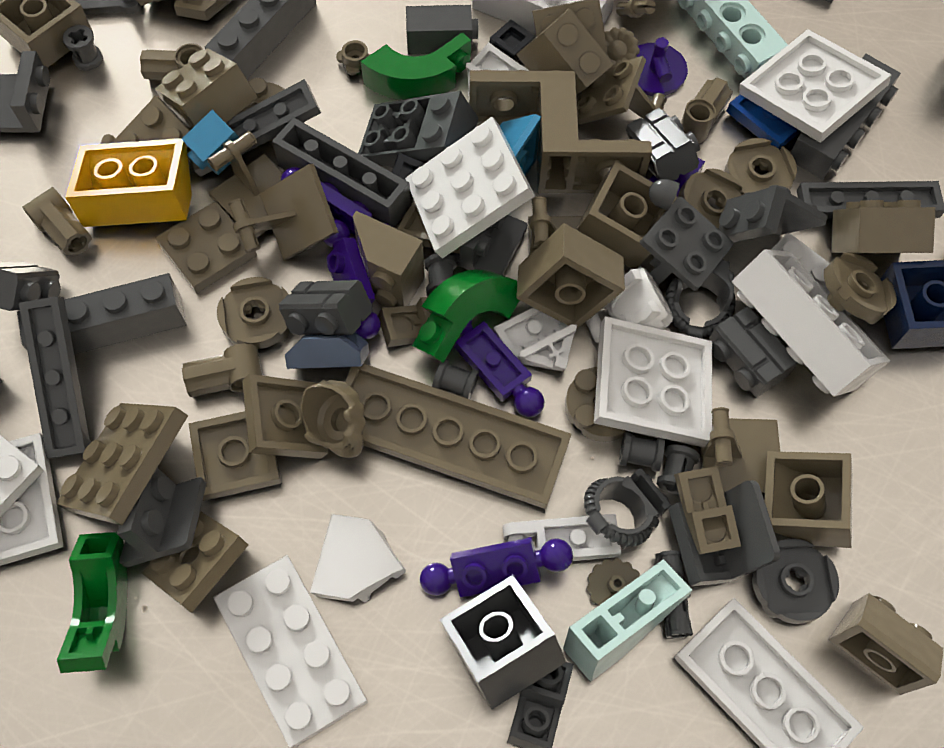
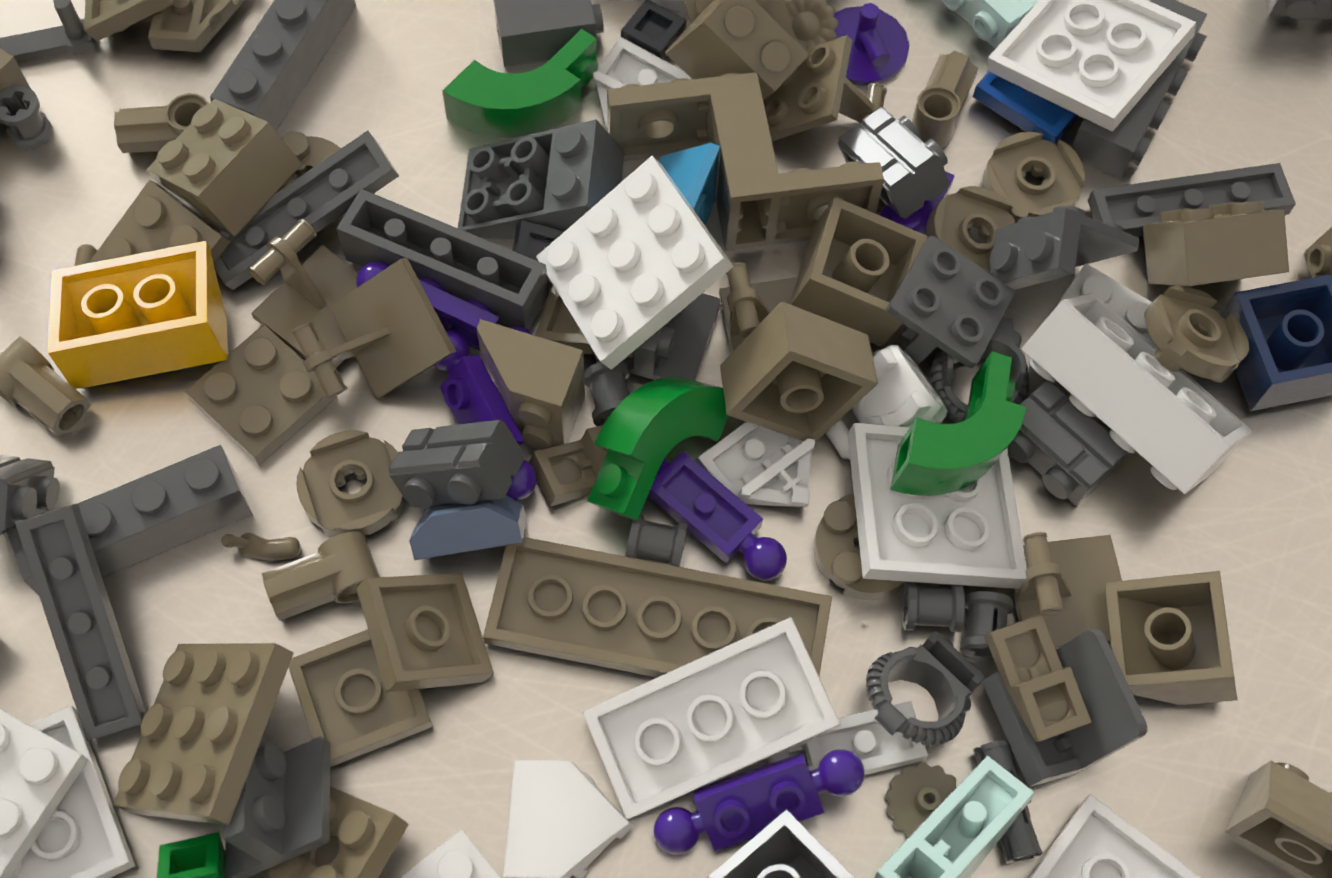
camera: 10 degrees left, 0 degrees up
dark azure brick [182,109,239,175] -> none
dark tan hair [300,380,366,458] -> none
dark tan plate [336,40,371,75] -> none
dark grey hinge [649,178,679,211] -> none
dark grey plate [752,539,839,624] -> none
none -> dark tan piece [221,532,301,561]
none -> white plate [582,617,841,820]
none -> green arch [890,351,1026,496]

